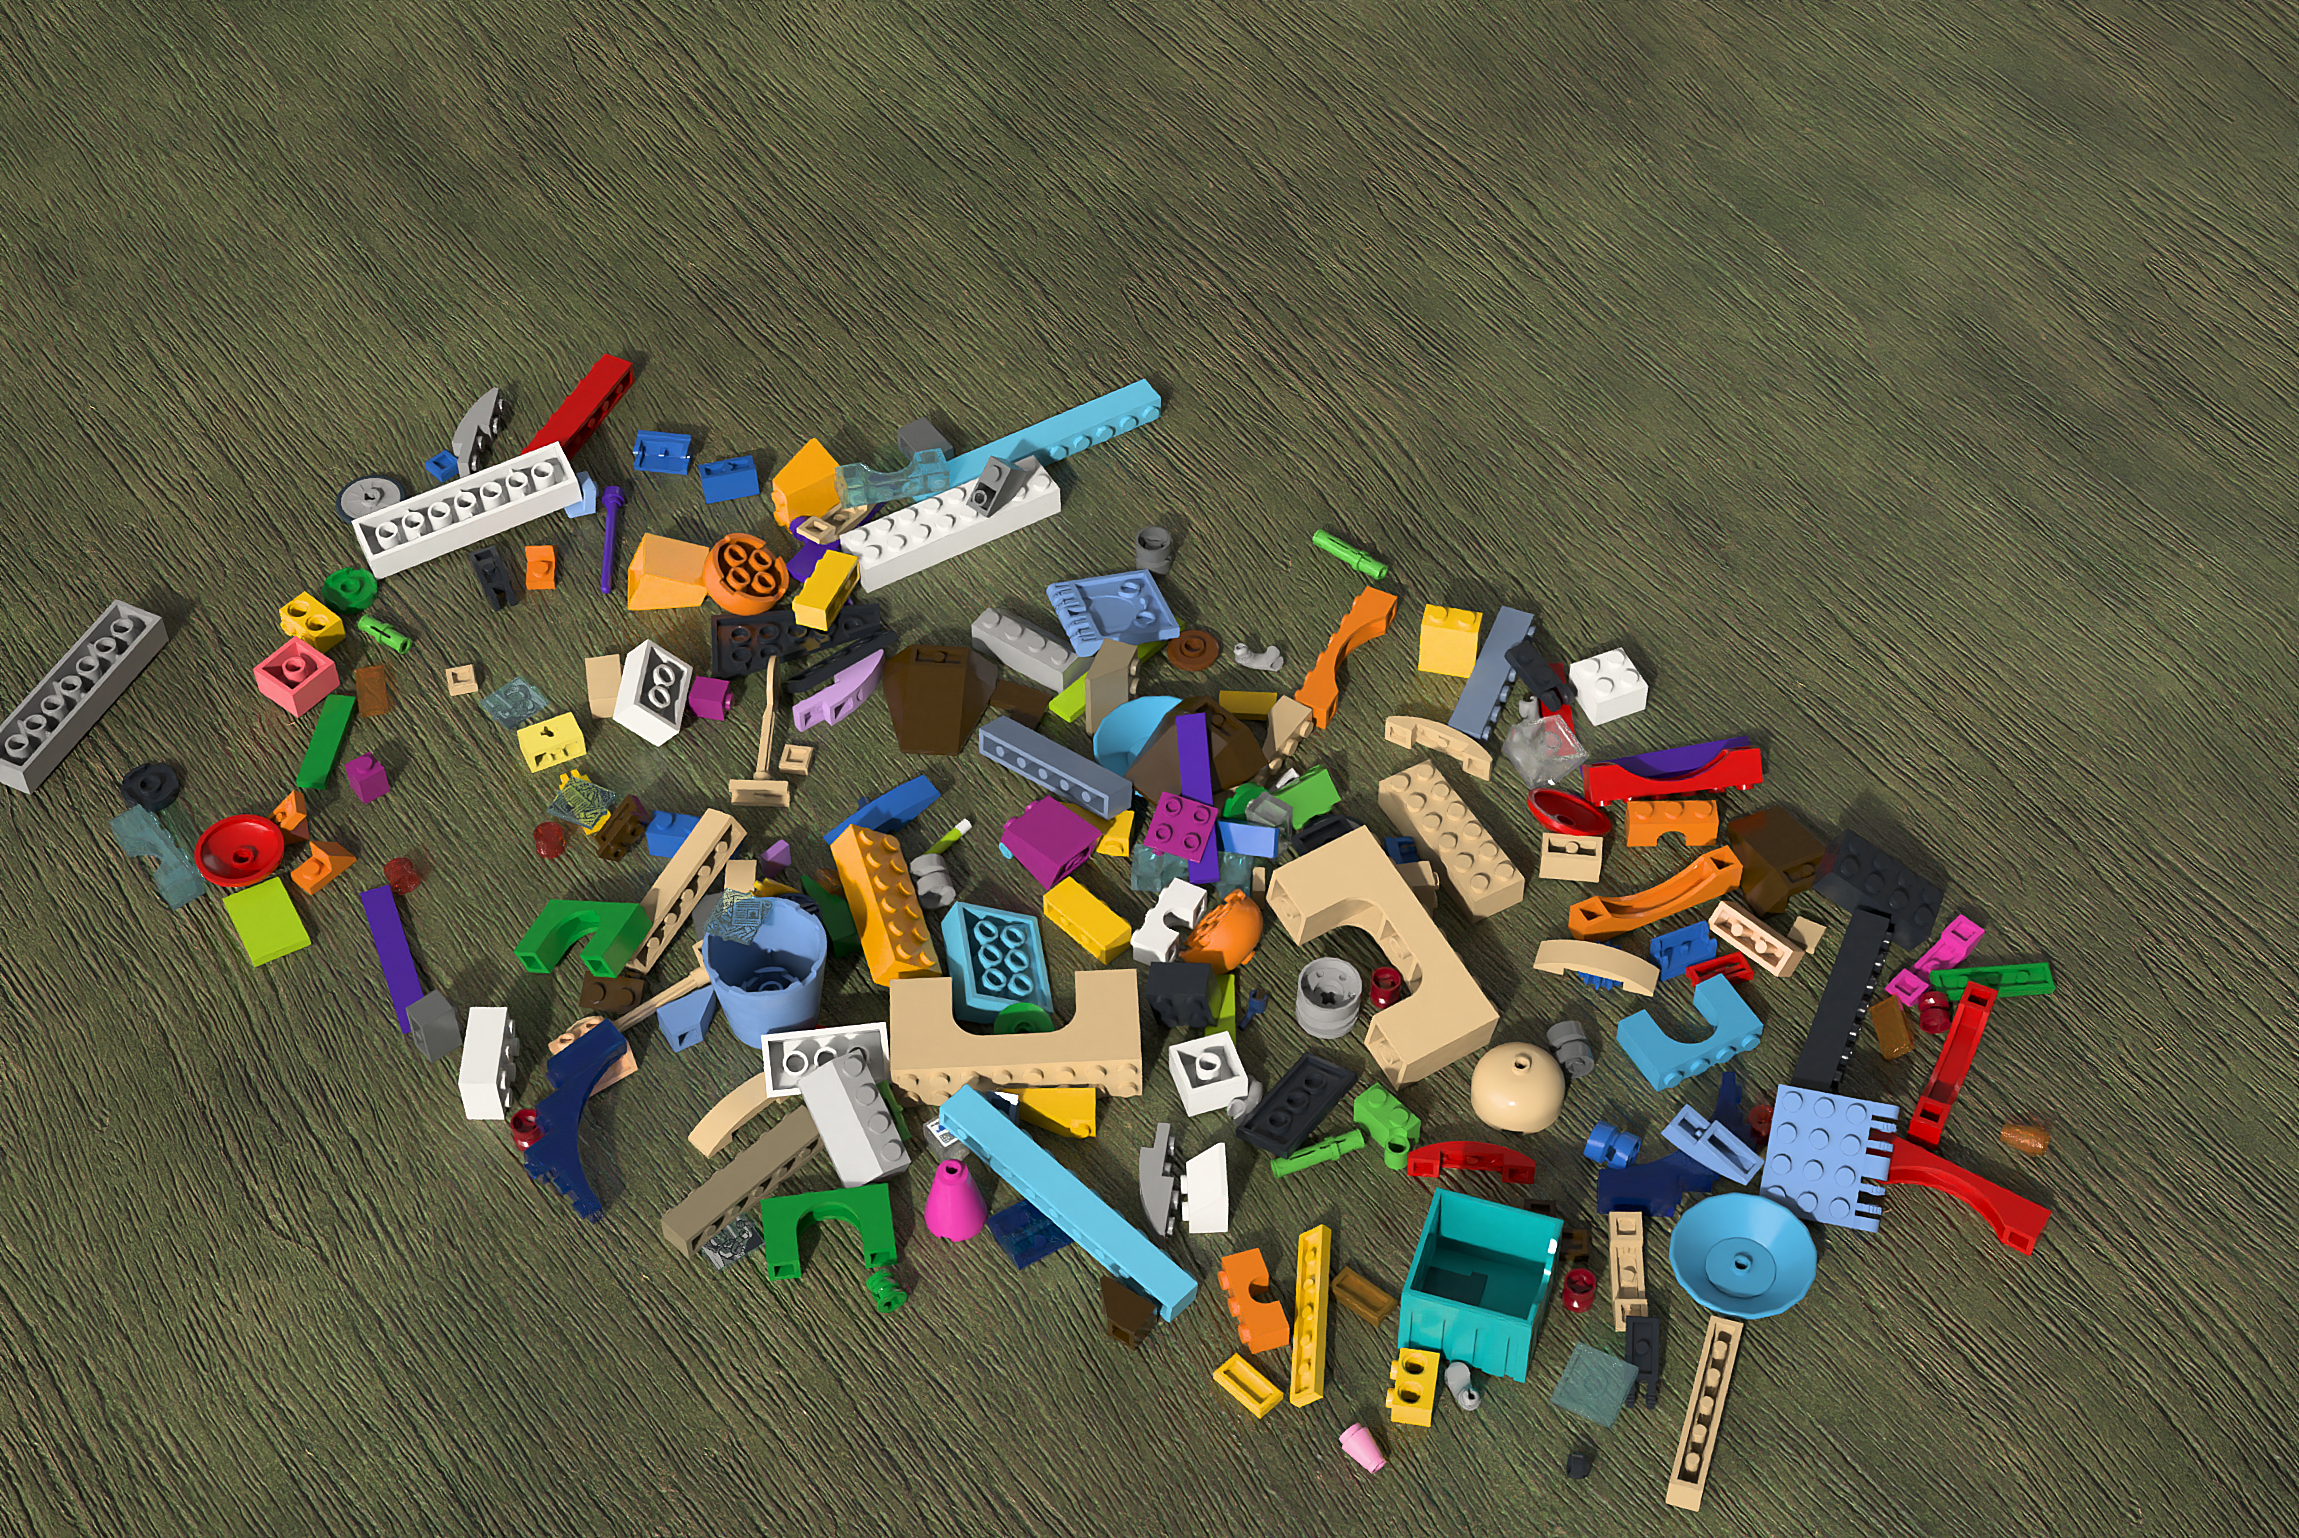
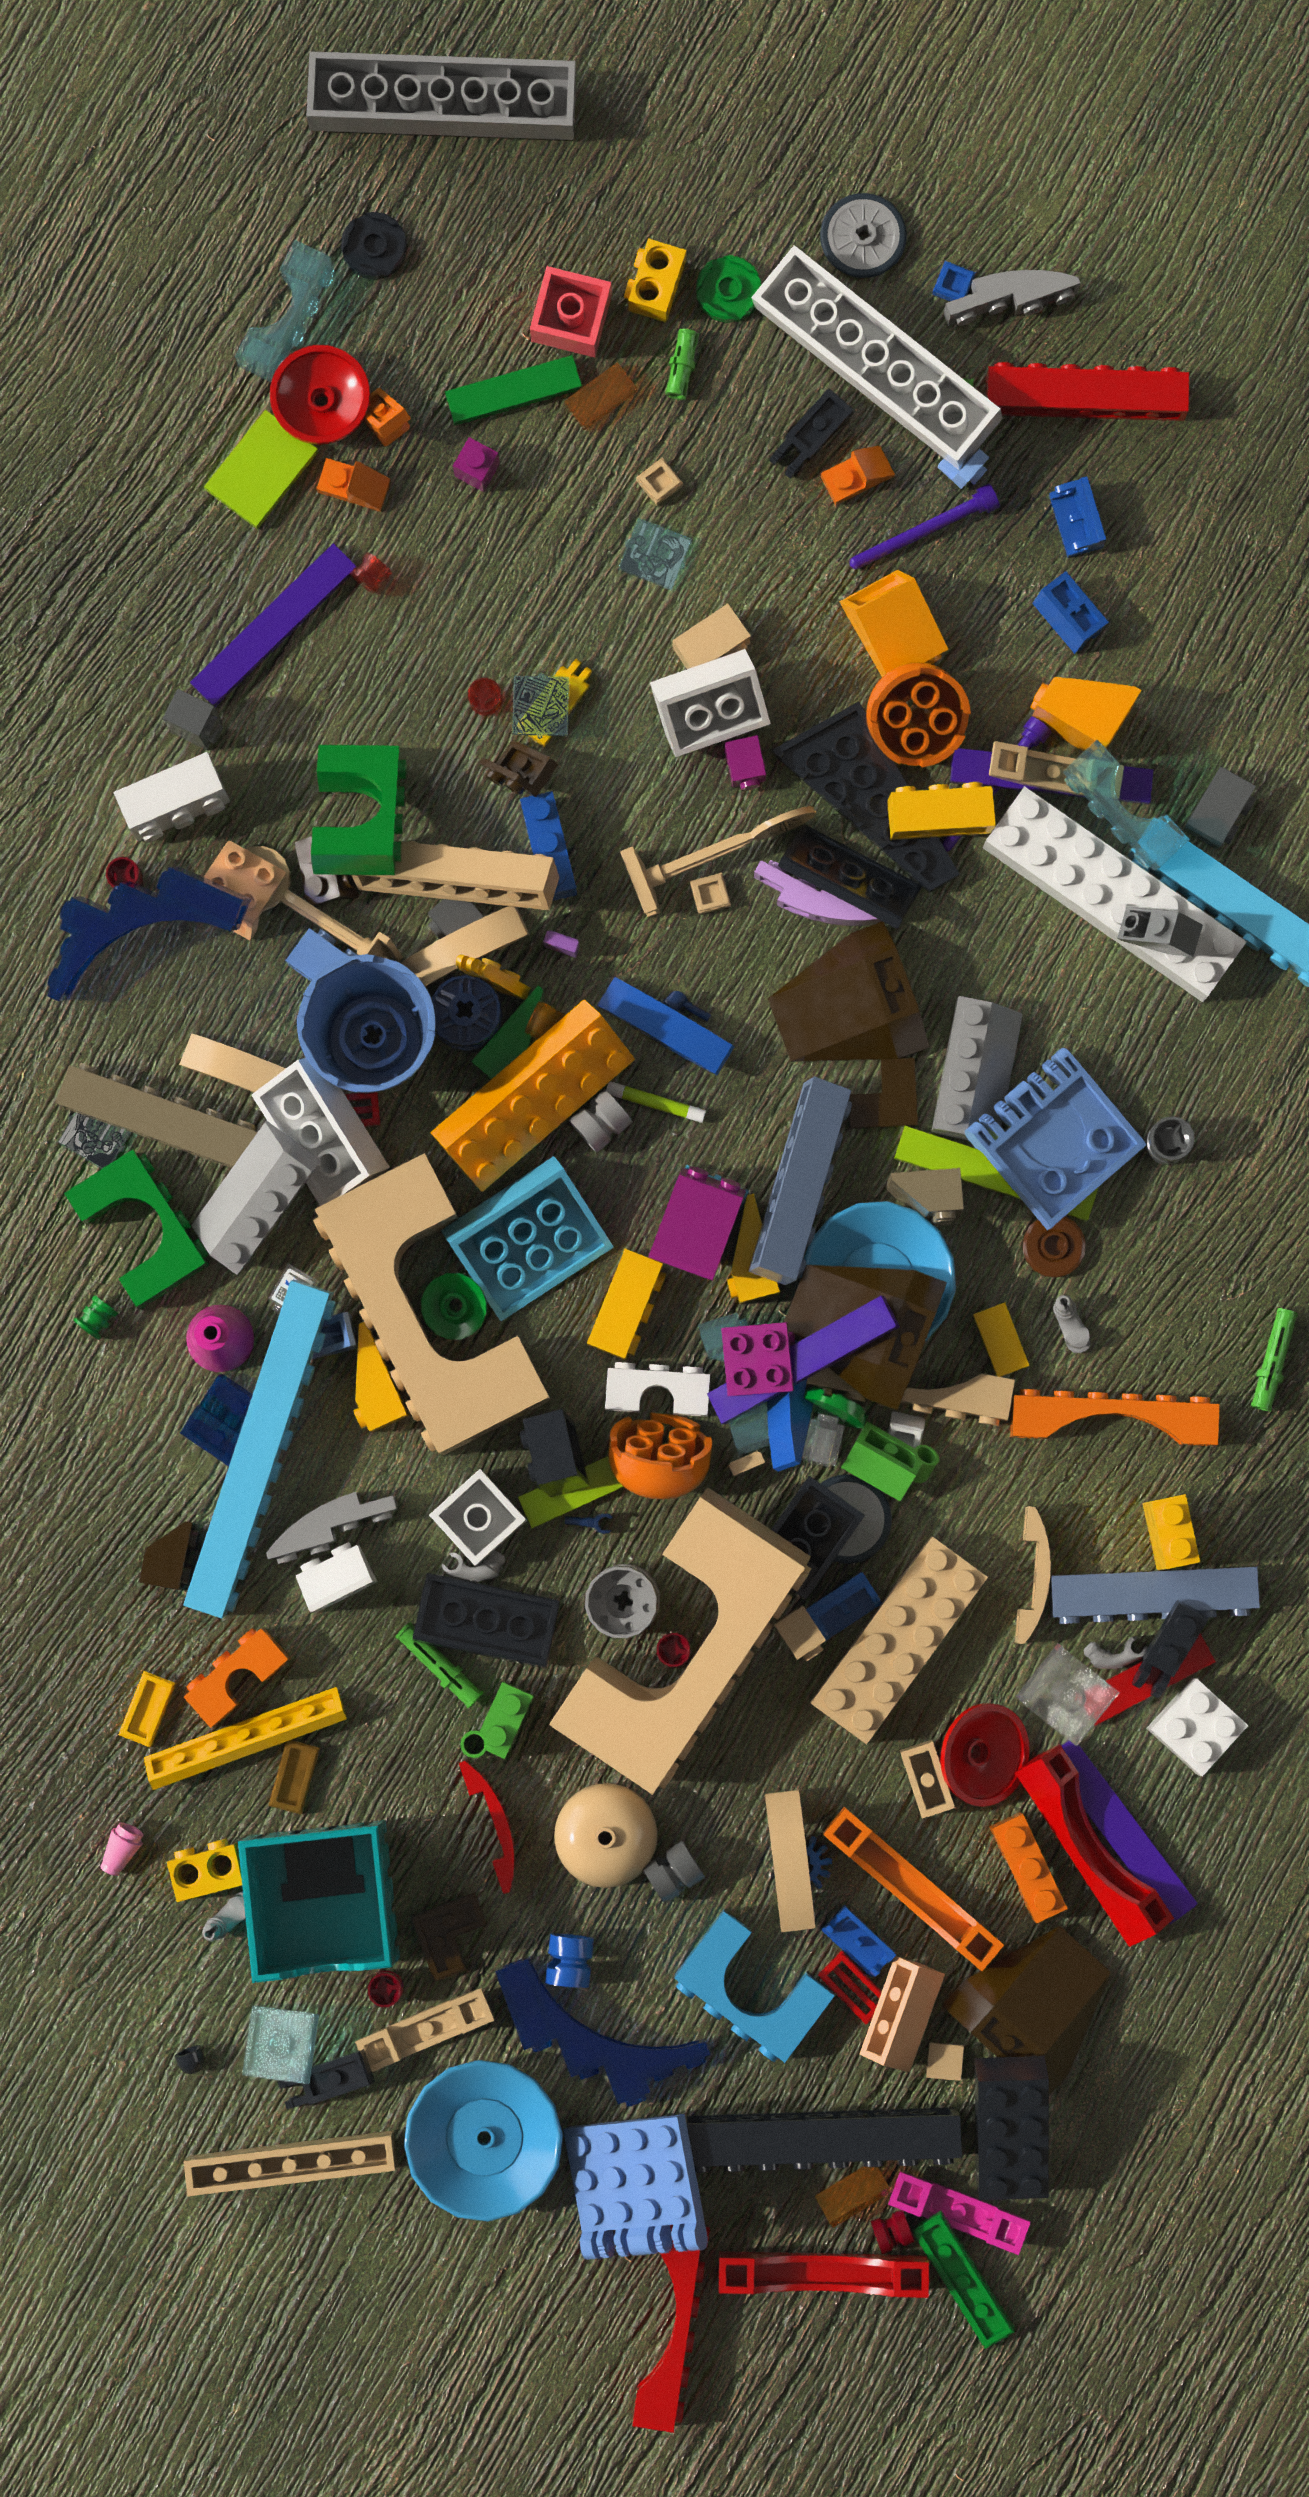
camera: 70 degrees right, 35 degrees up
light yellow brick [517,712,587,773] -> none
clear light blue piece [702,888,773,946] -> none
bright green pin [876,1079,912,1142] -> none
medium blue slope [1660,1104,1765,1185] -> none
clear red wheel [1746,1105,1774,1145] -> none
clear orange cone [2000,1123,2050,1157] -> none

